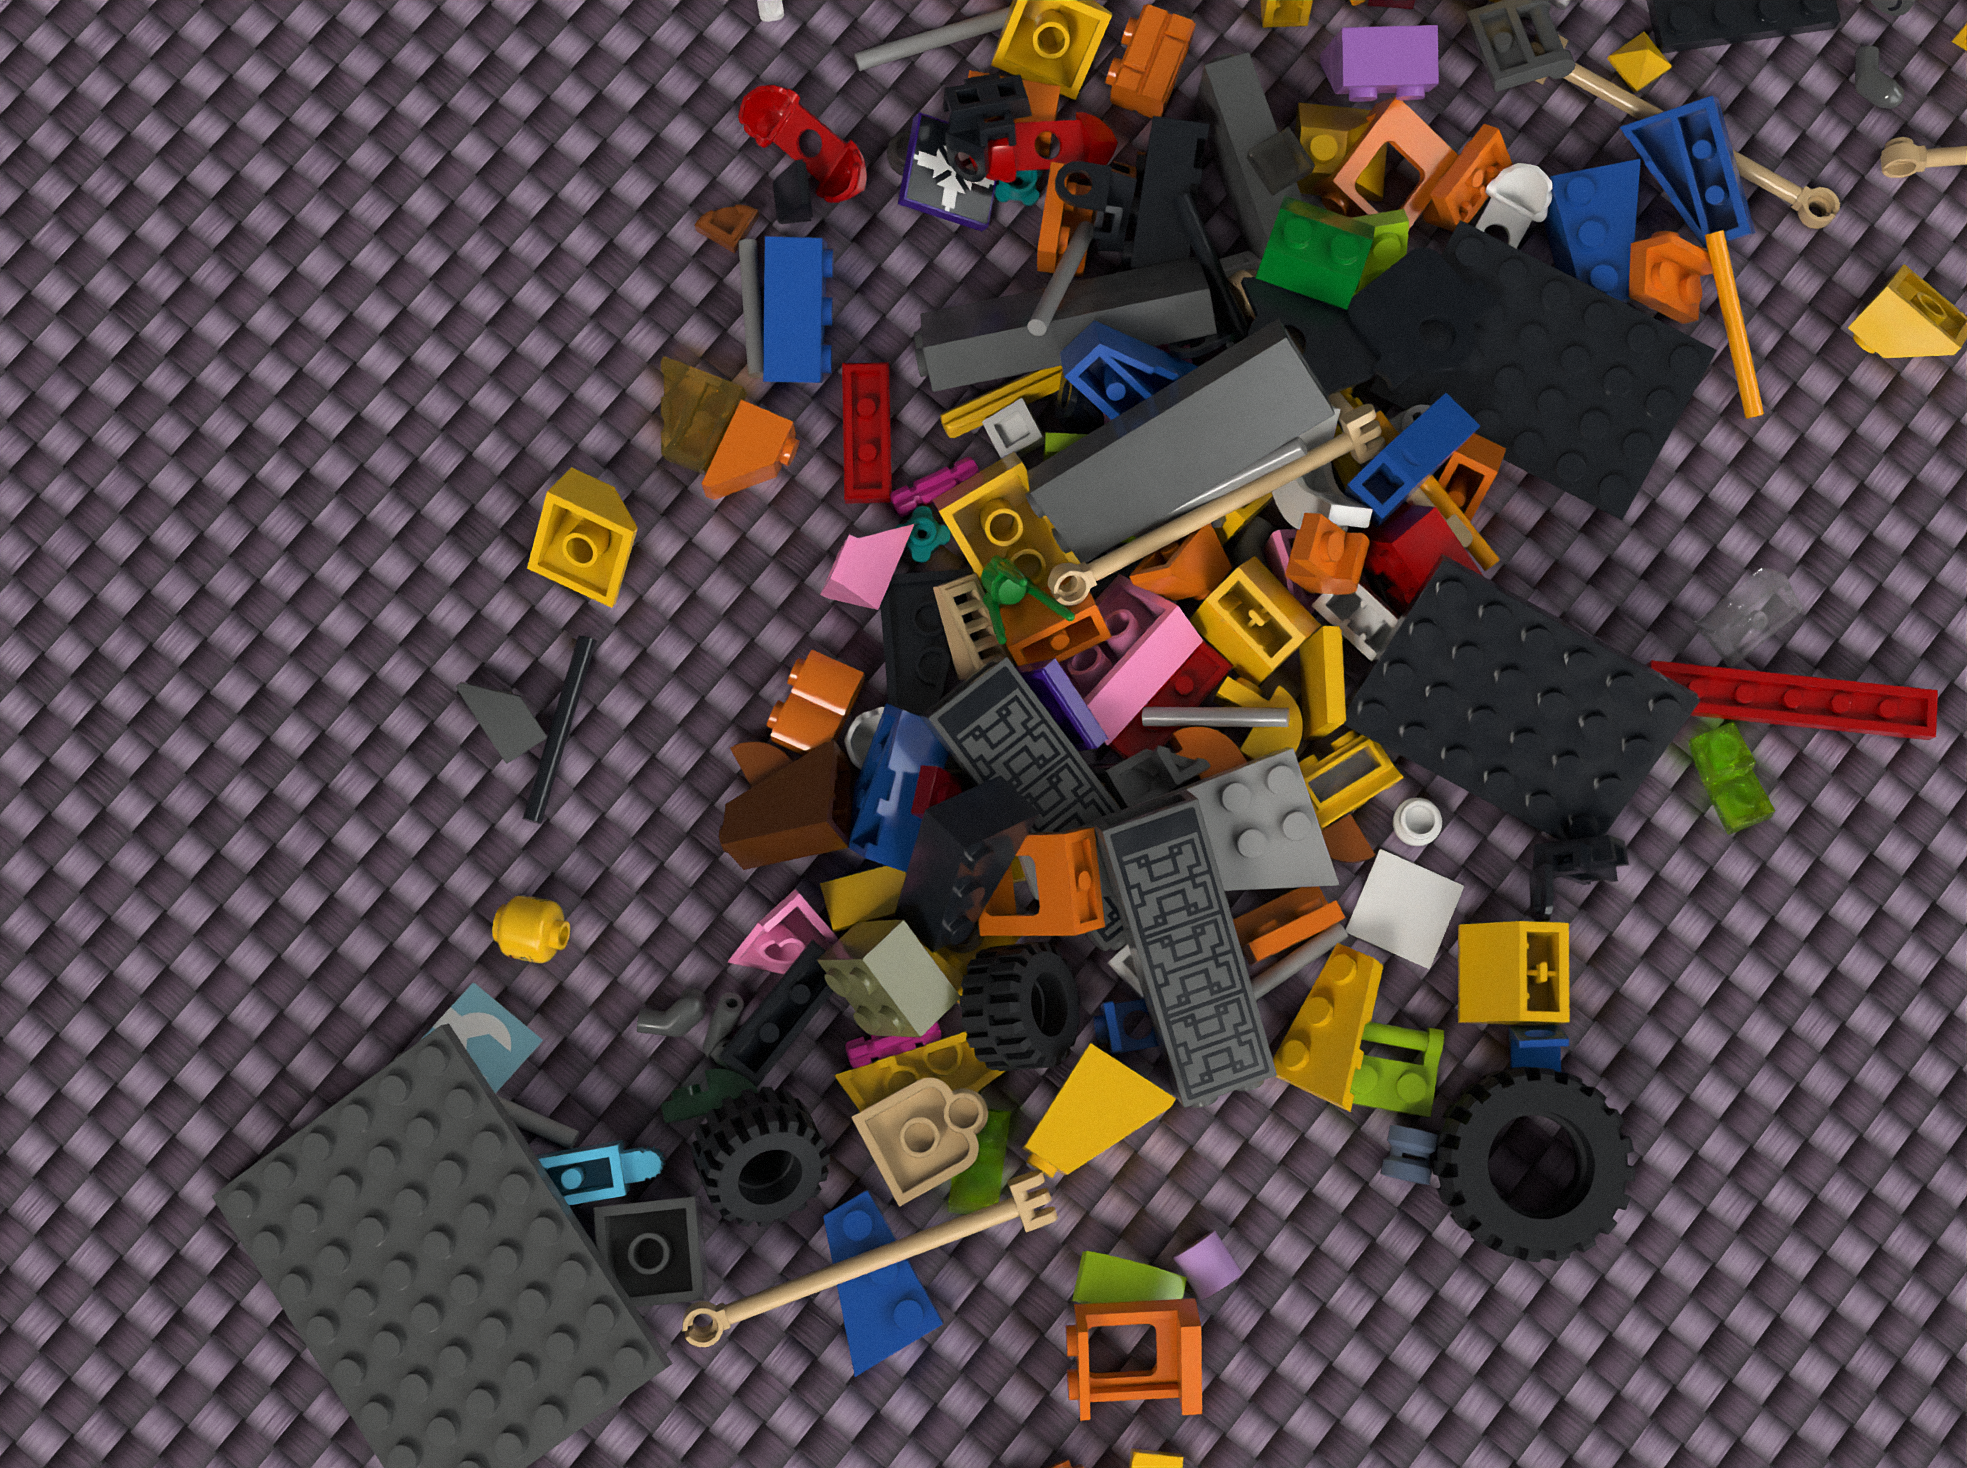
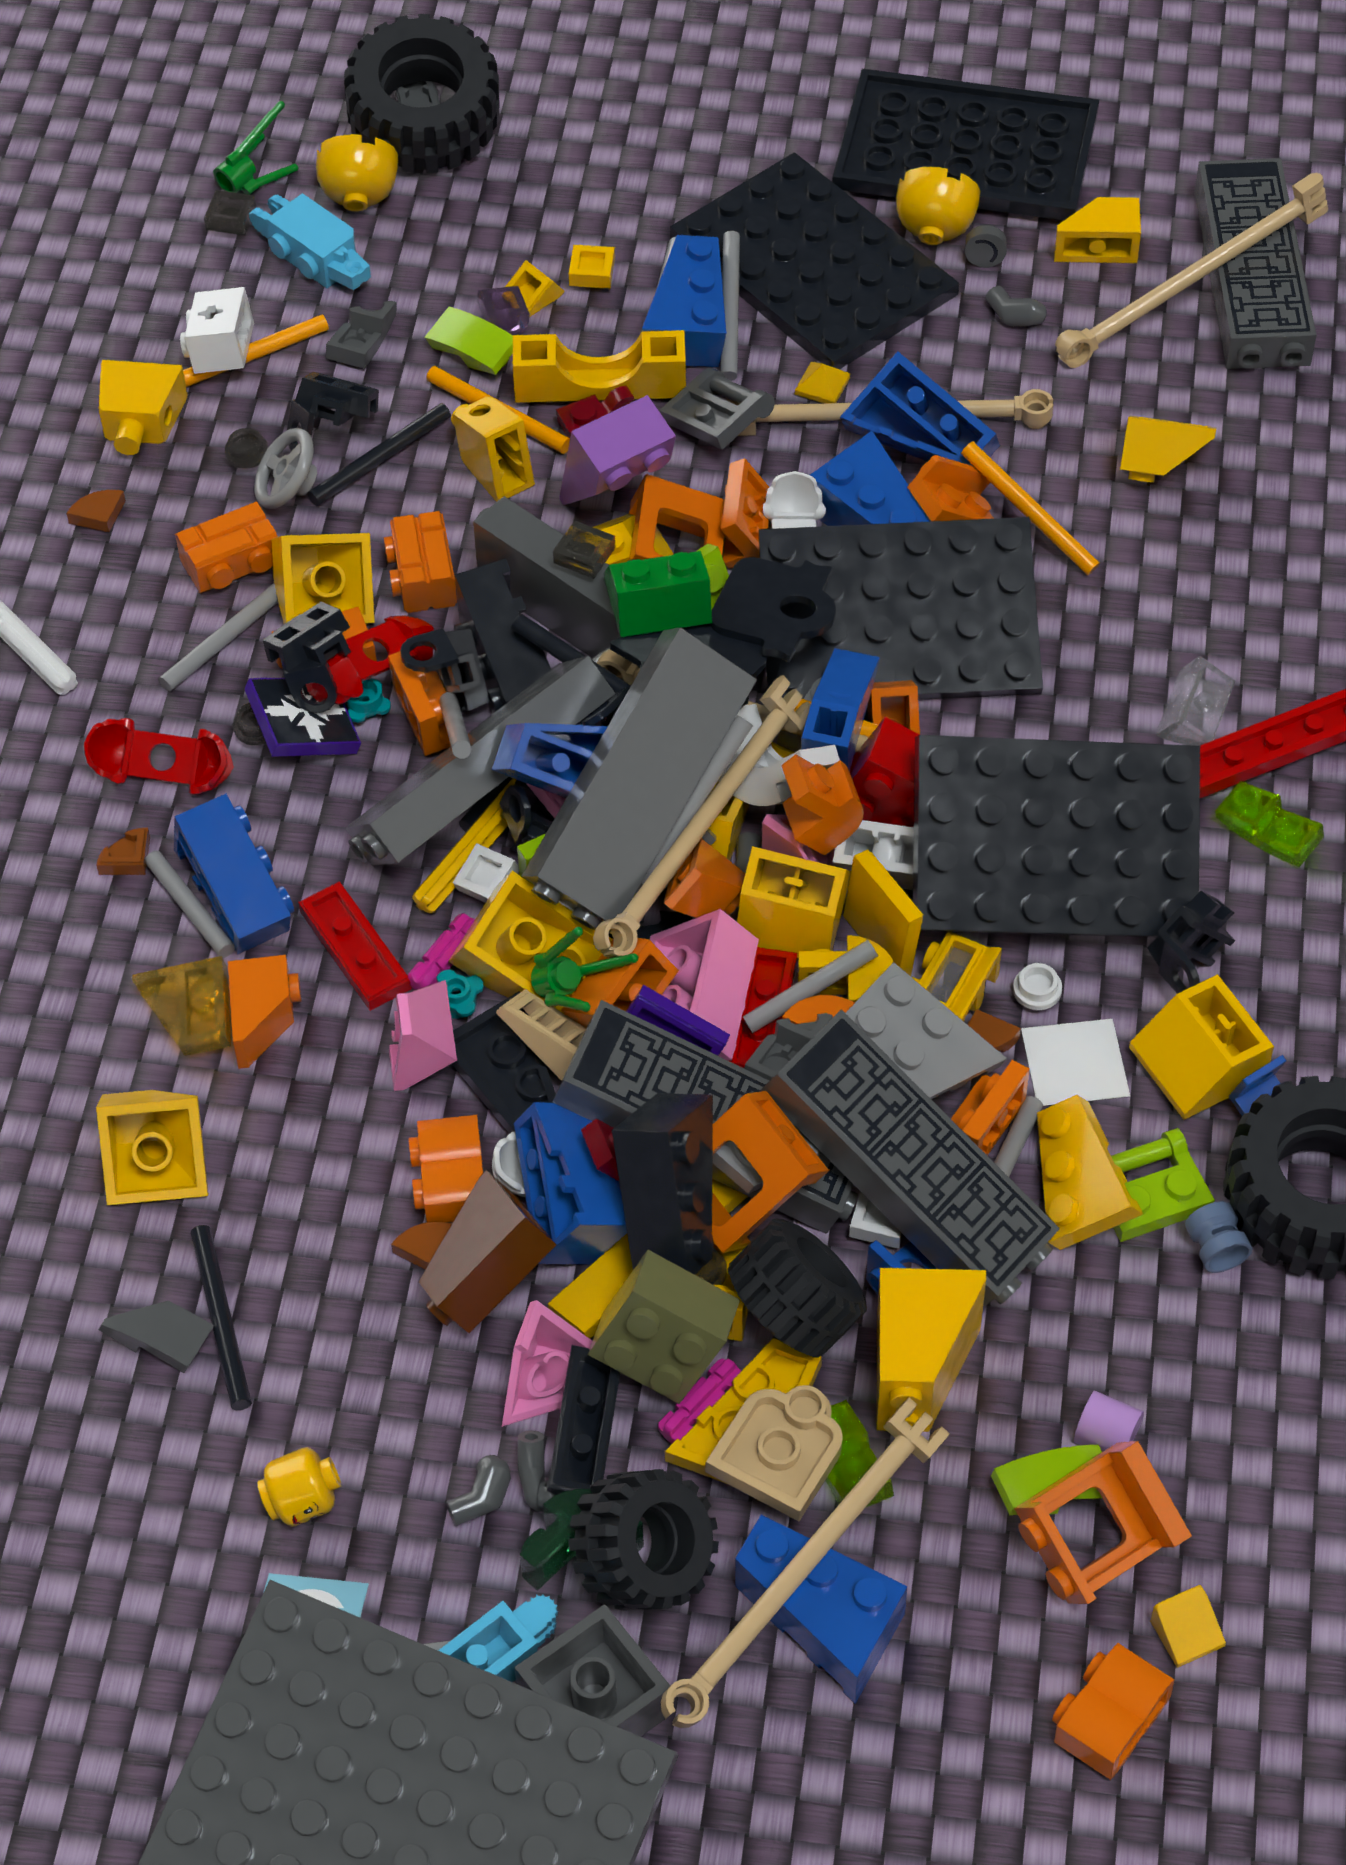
camera: 25 degrees left, 25 degrees down
black slope [773,159,813,225] -> none

